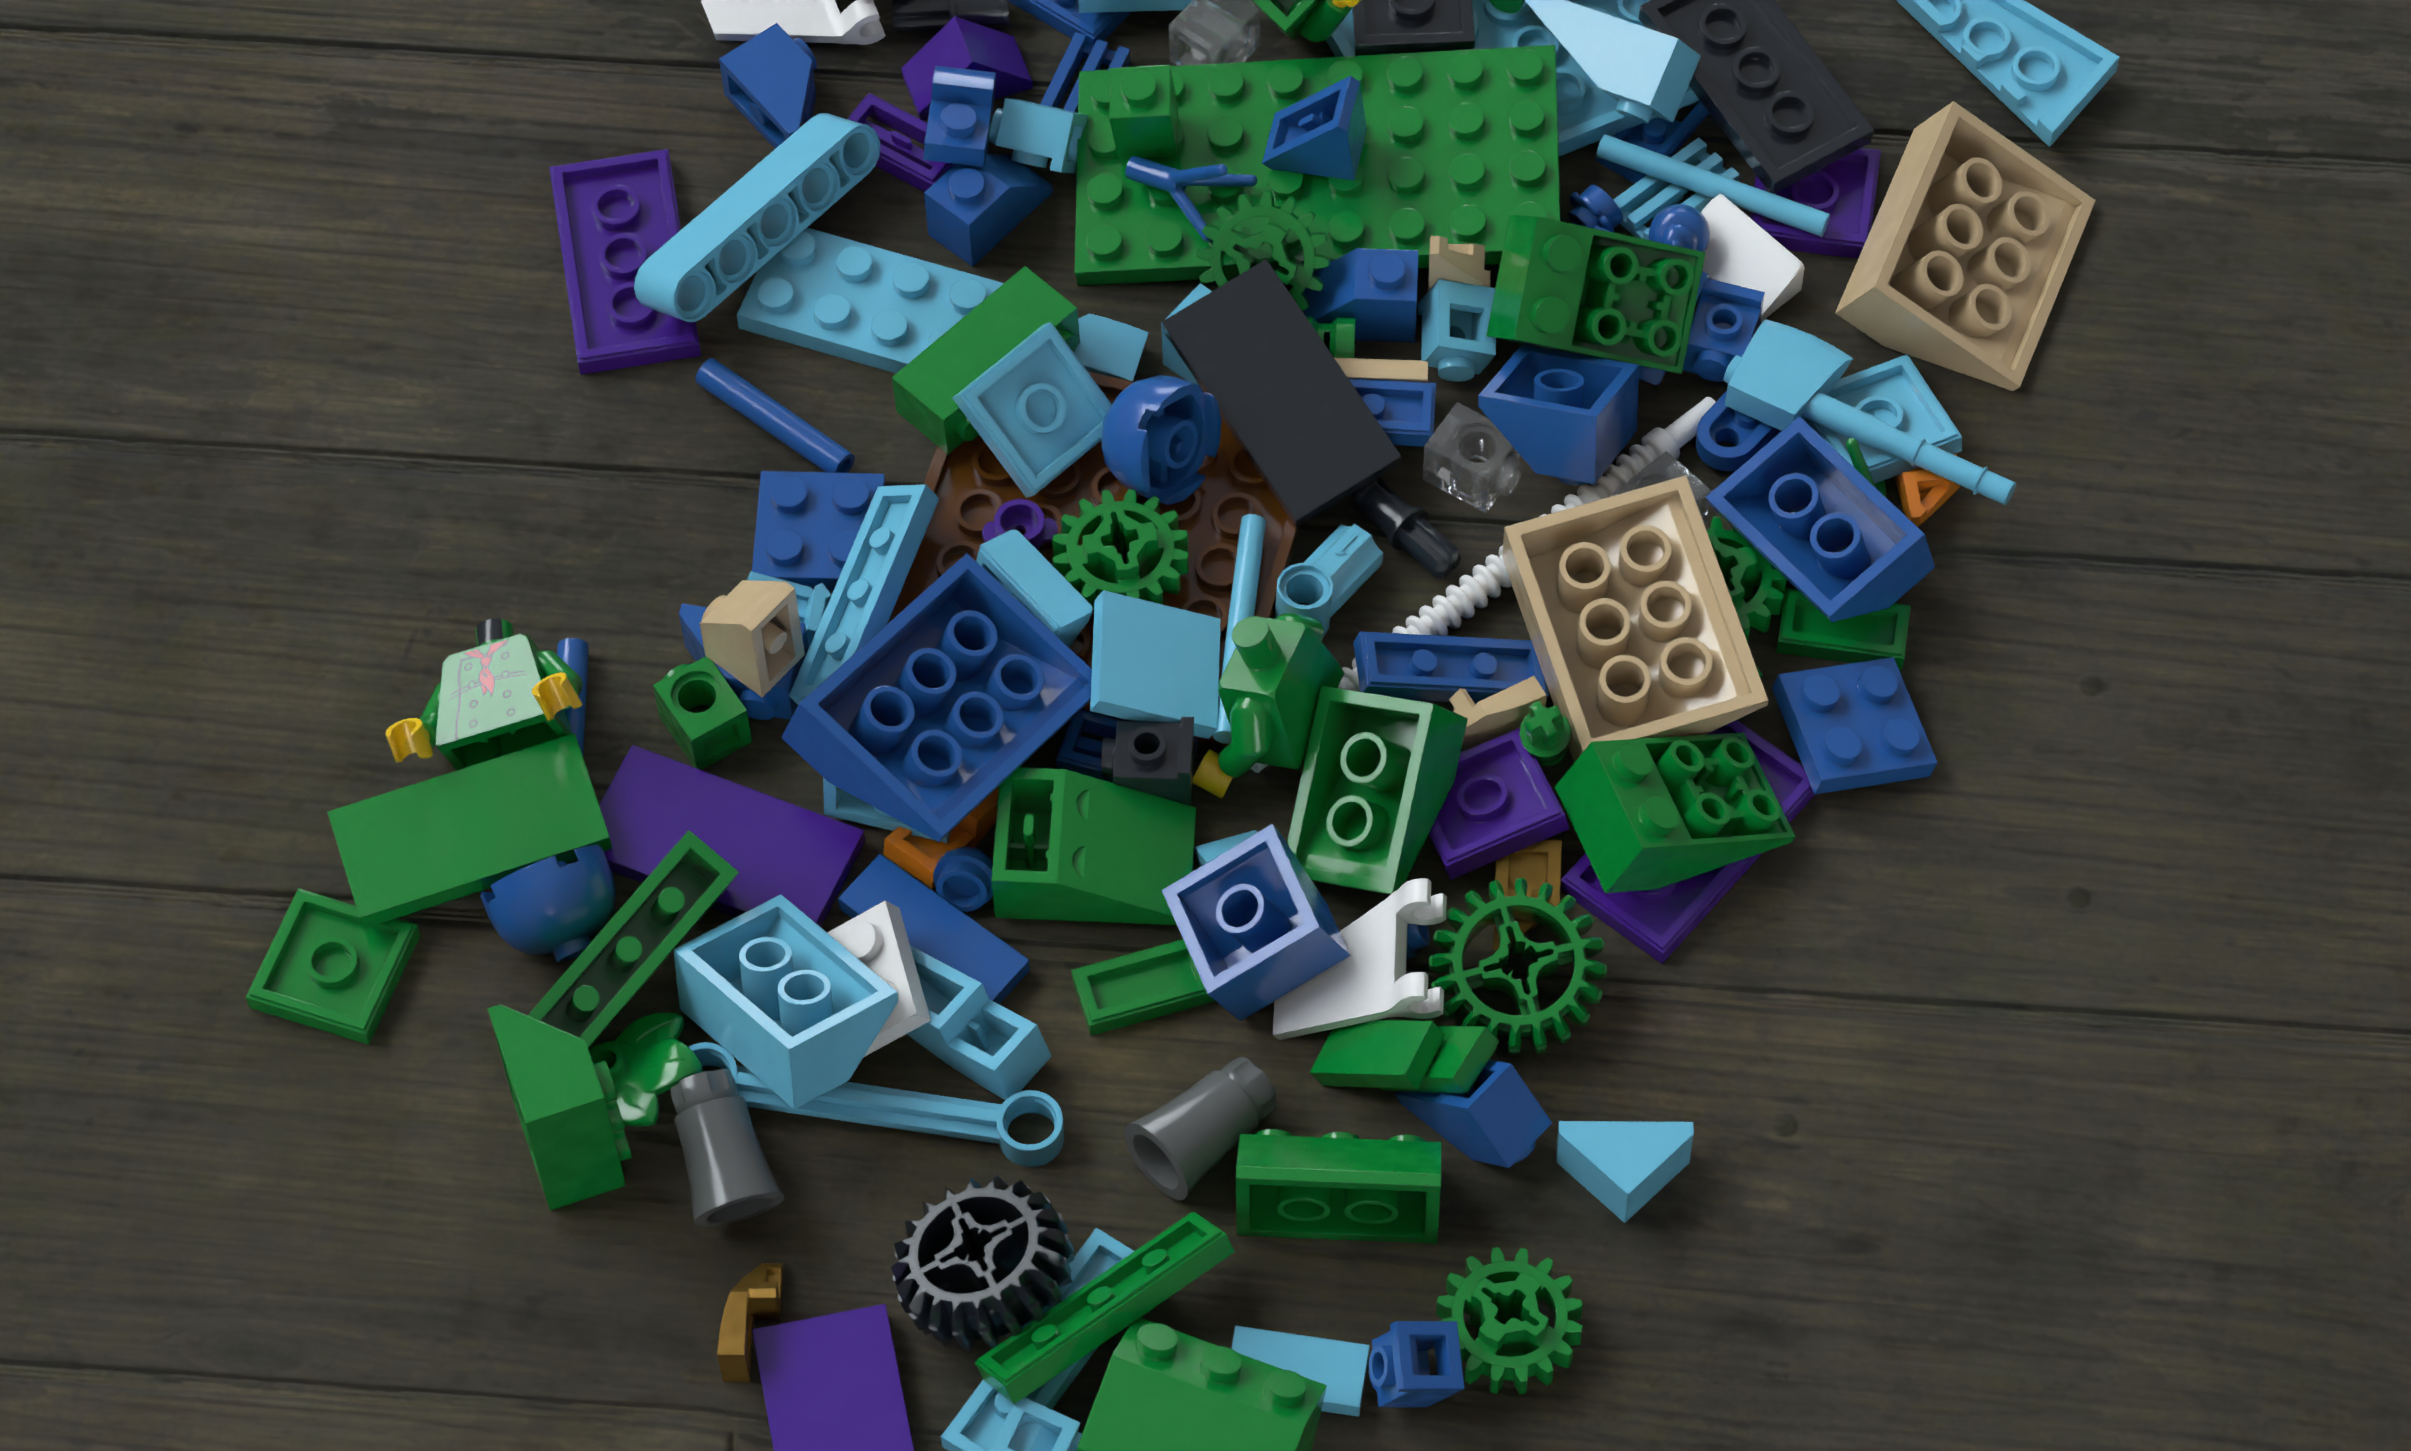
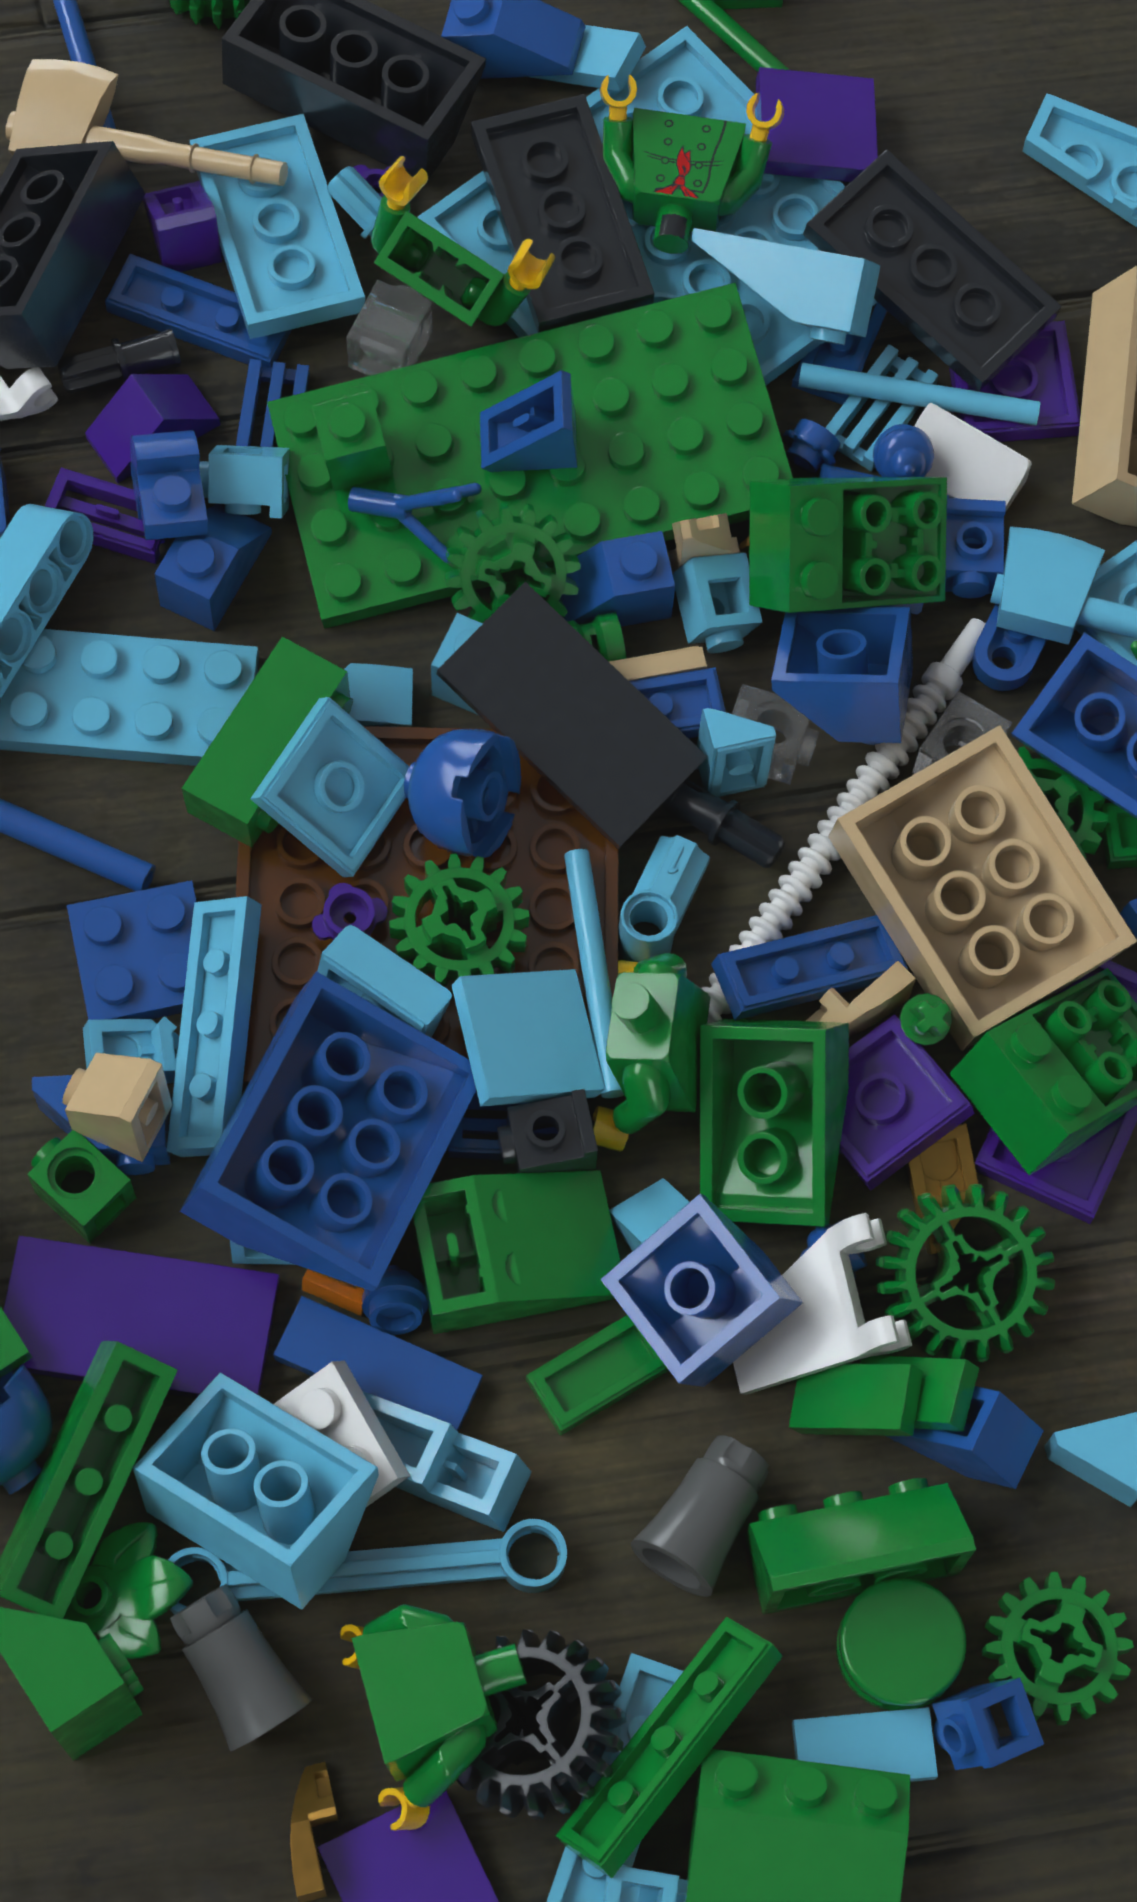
camera: 20 degrees left, 10 degrees up
none -> green torso [340,1604,527,1830]
none -> medium azure slope [697,708,776,797]
none -> green head [836,1578,967,1711]

